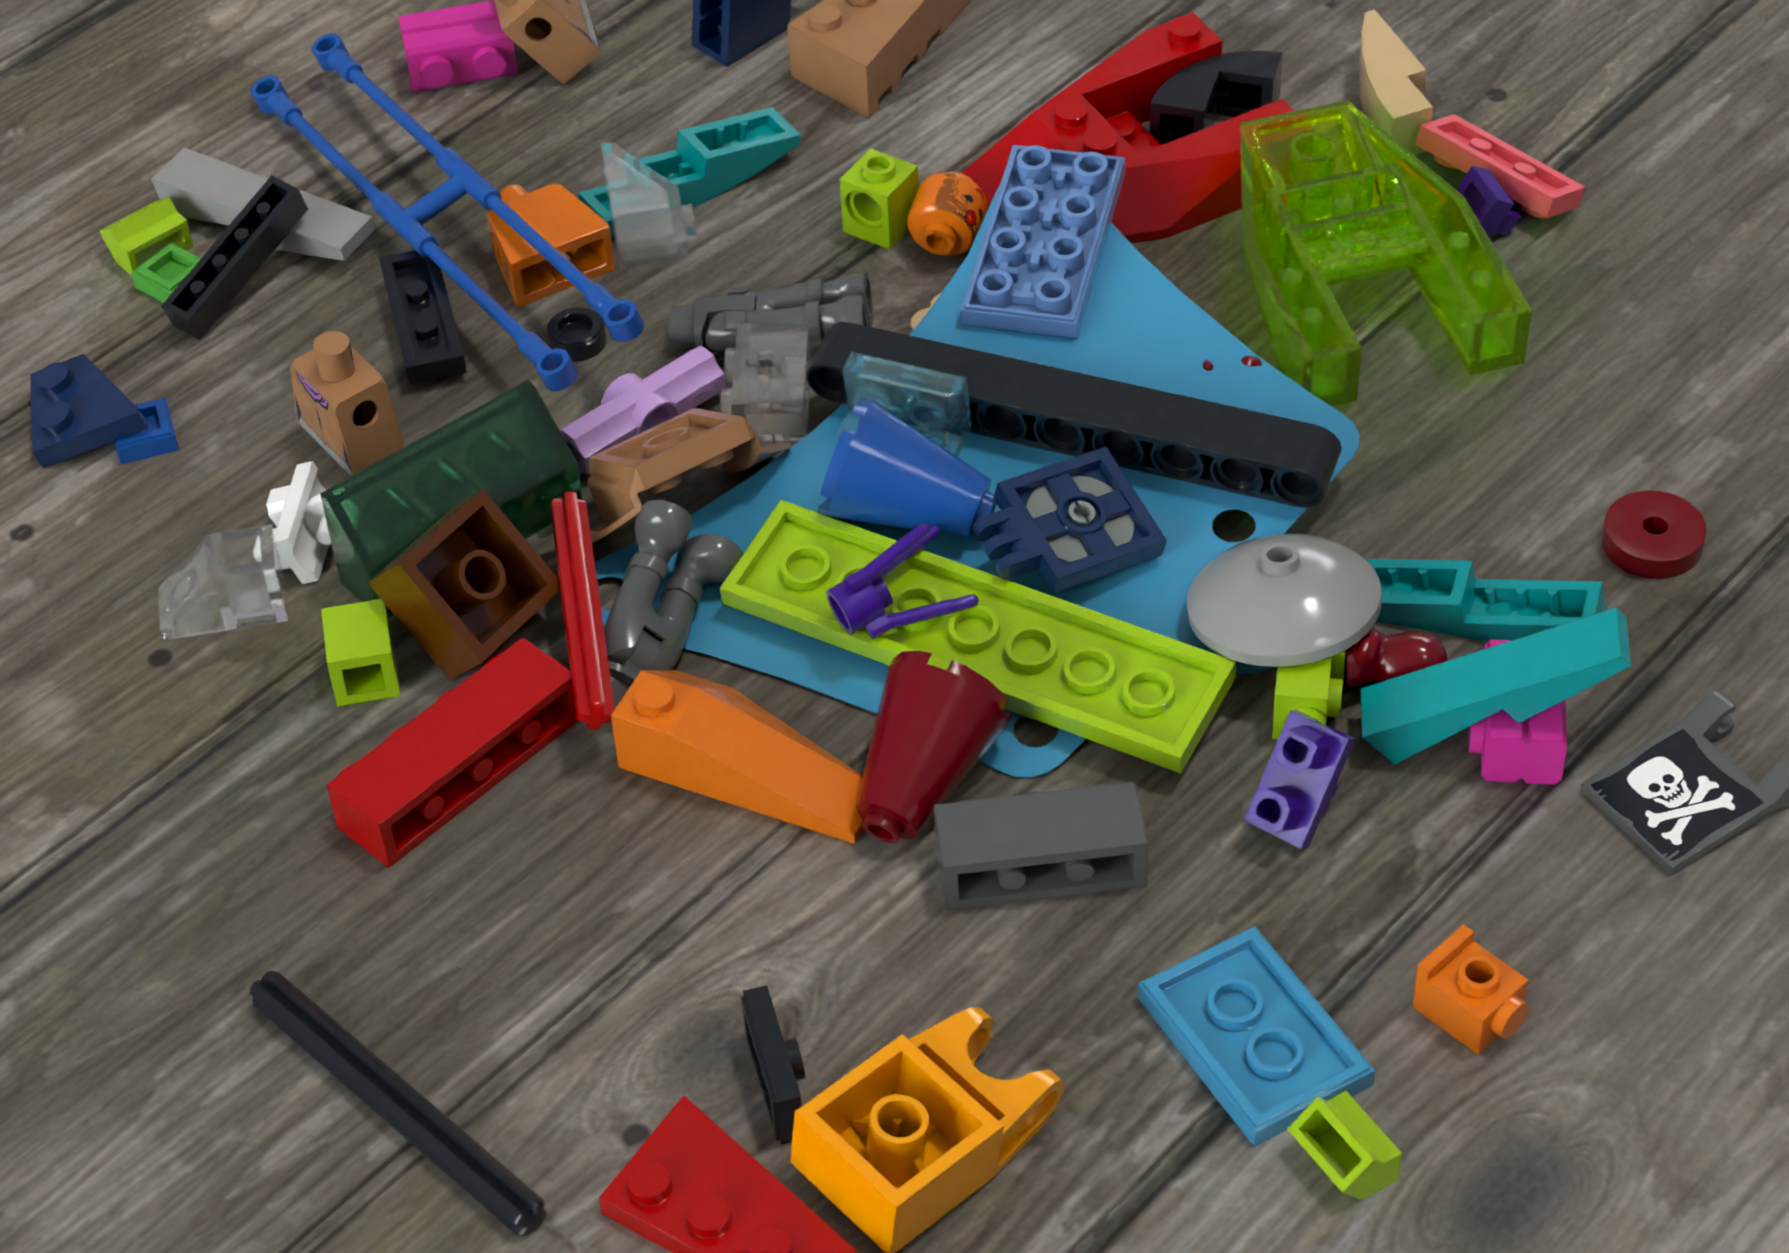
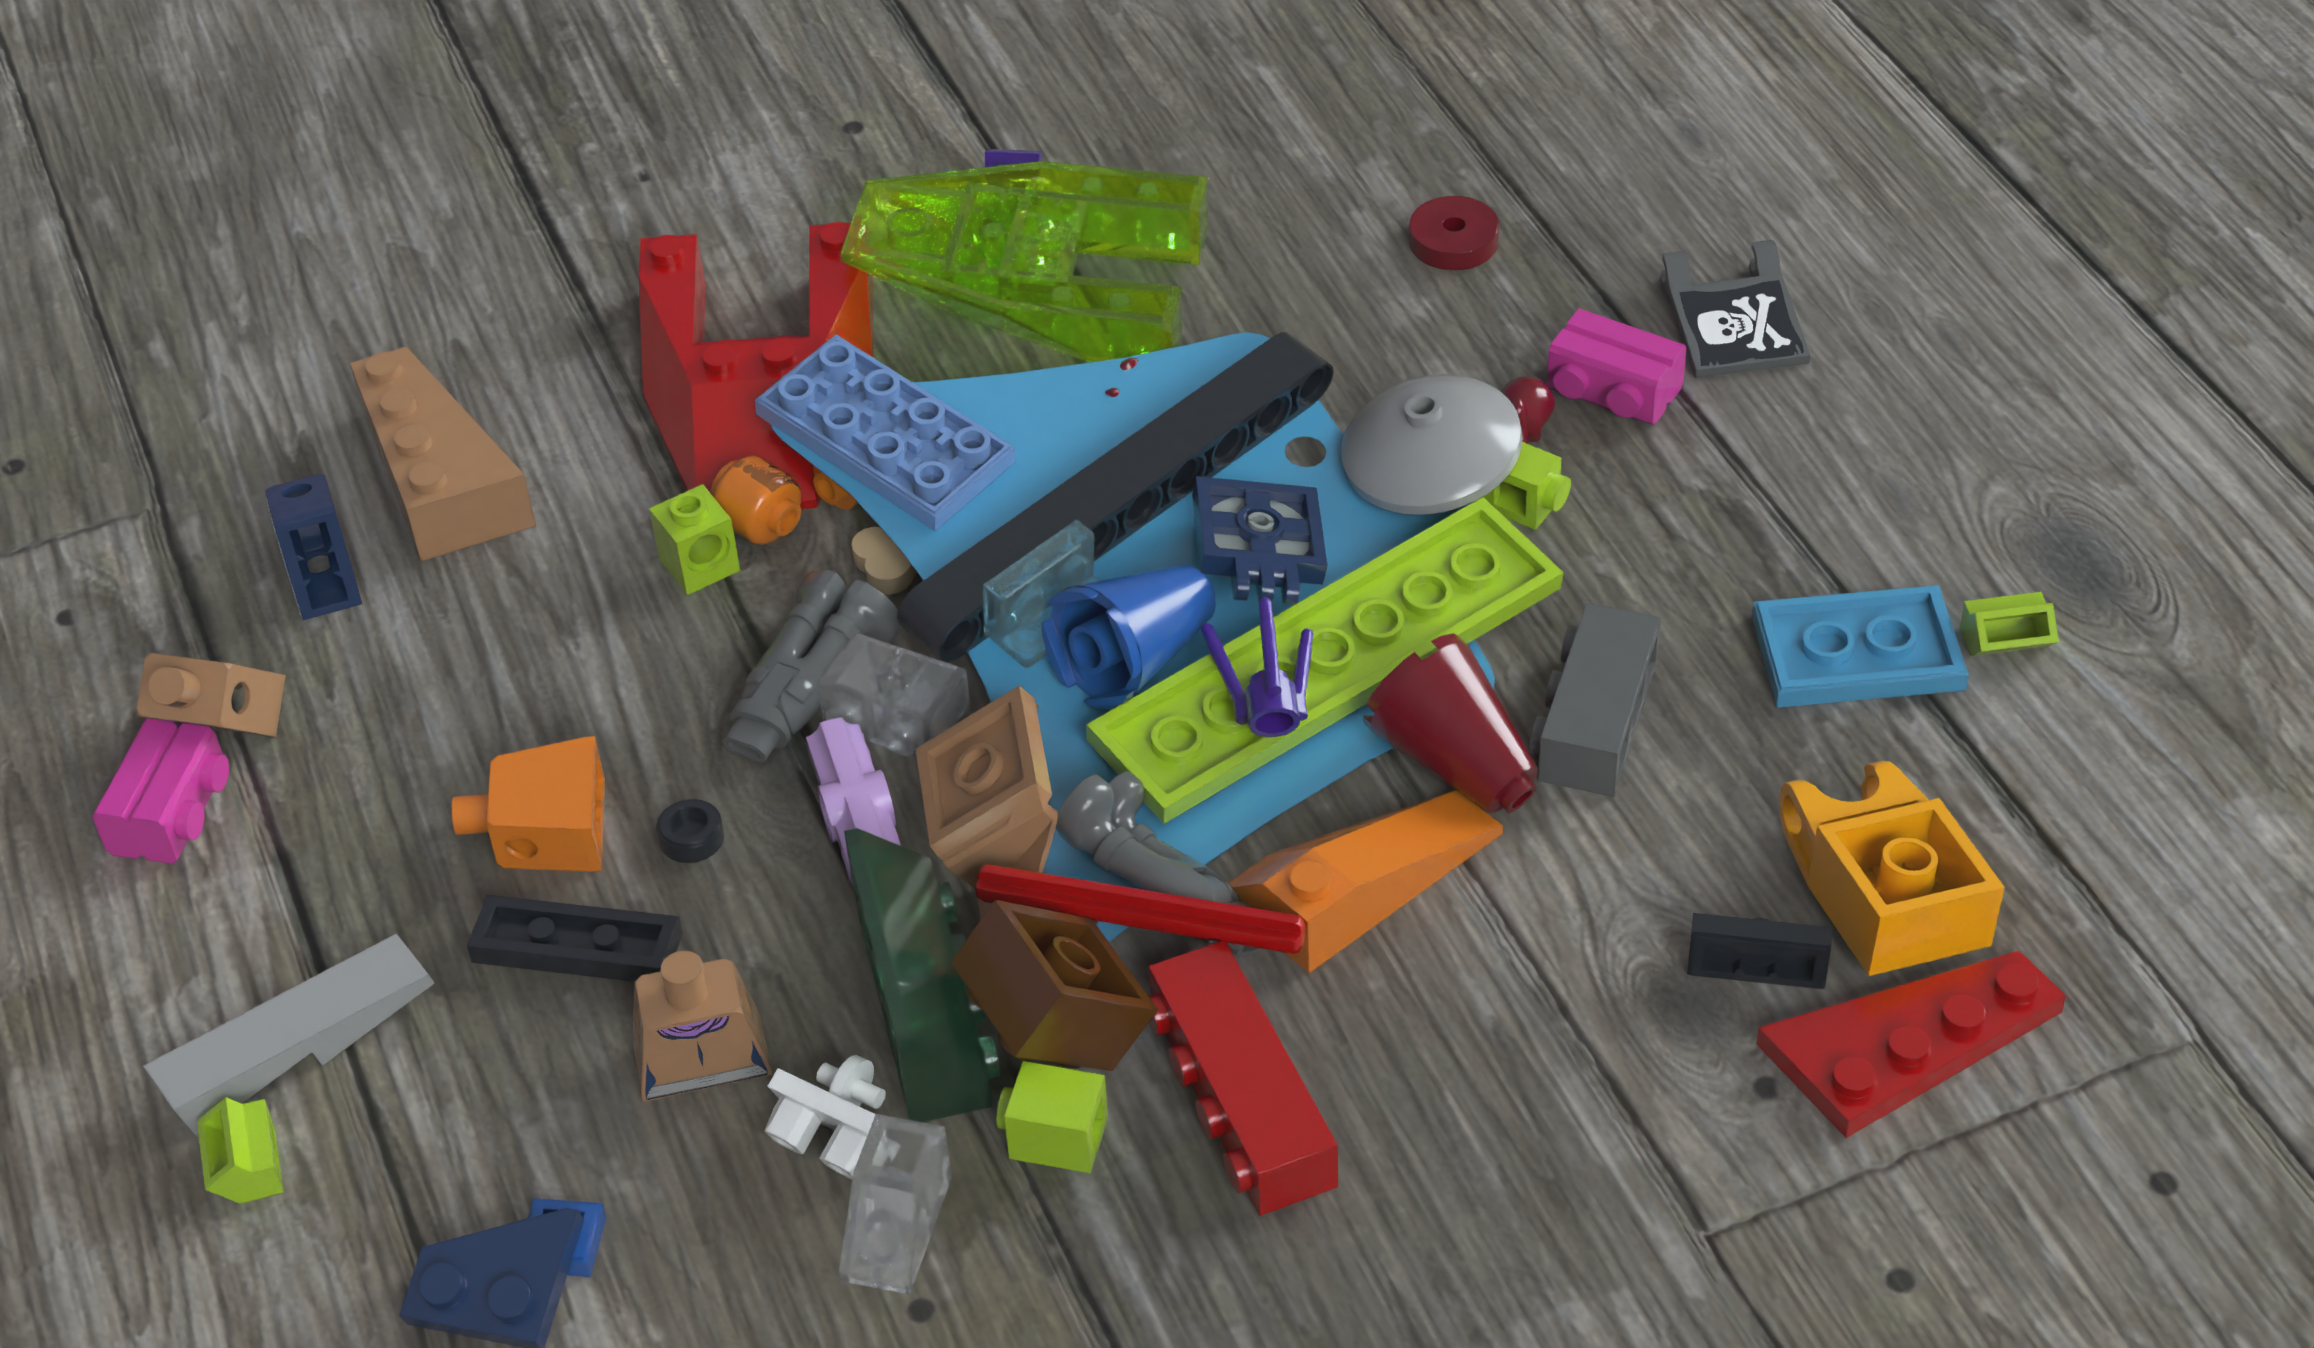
camera: 65 degrees left, 0 degrees up
bright green tile [131,243,201,303] -> none
black piece [161,175,308,340] -> none
black axle [250,971,547,1236] -> none
blue bar [251,33,644,391] -> none
teal slope [578,107,801,238] -> none
clear slope [601,142,697,268] -> none
black brick [1150,51,1282,145] -> none
dark purple hips [1244,710,1356,849] -> none
tan slope [1358,9,1433,163] -> none
teal slope [1361,607,1631,765] -> none
teal slope [1366,559,1608,642] -> none
orange brick [1413,924,1529,1055] -> none
coral plate [1415,114,1586,219] -> none

